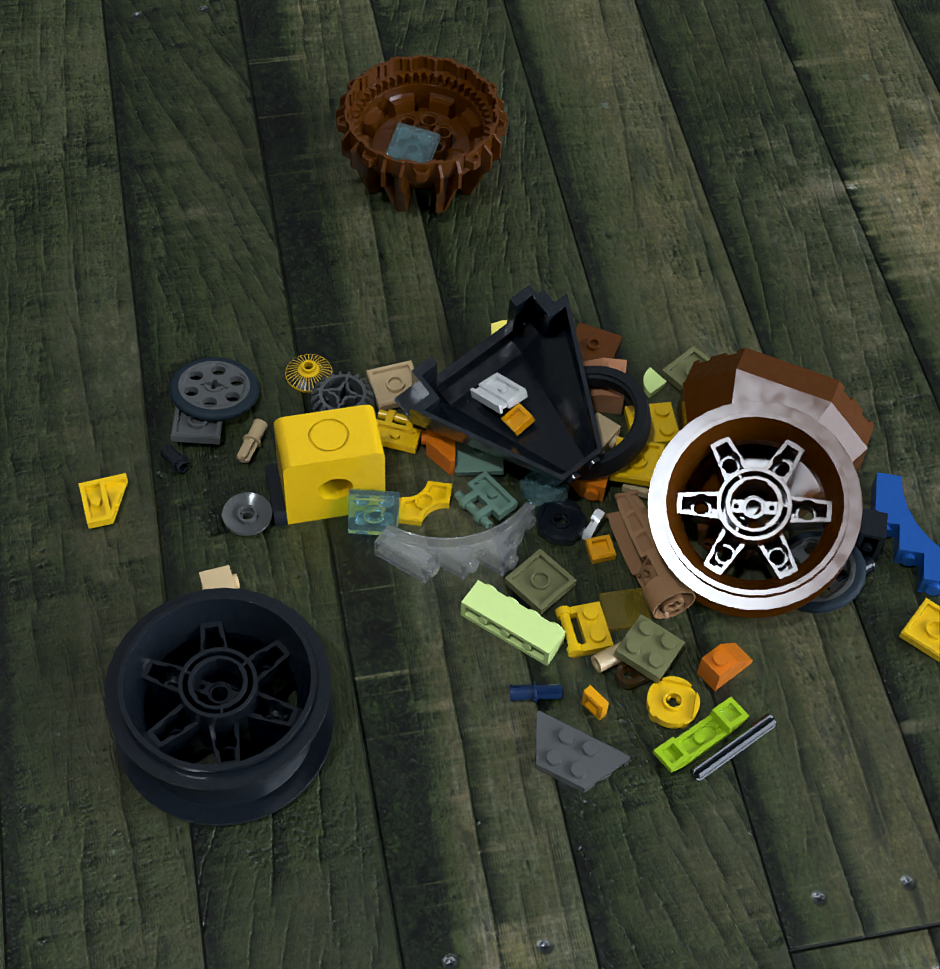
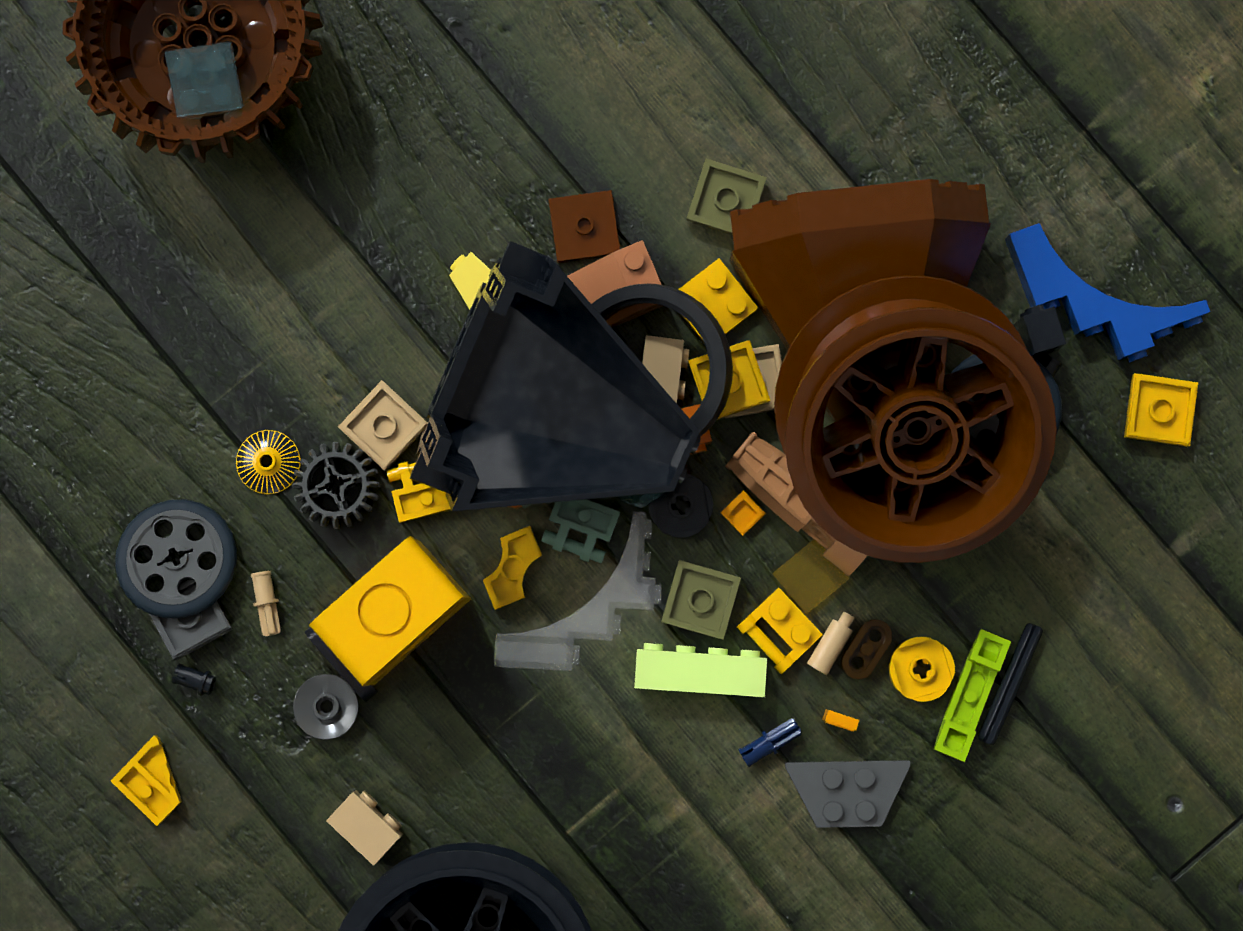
camera: 25 degrees left, 30 degrees up
clear light blue plate [348,489,400,536] -> none
white plate [470,373,528,414] -> none
light orange tile [501,403,535,436] -> none
white tile [582,509,605,540] -> none
olive plate [613,614,685,684] -> none
yellowish green tile [643,368,667,398] -> none
orange slope [697,643,753,691] -> none

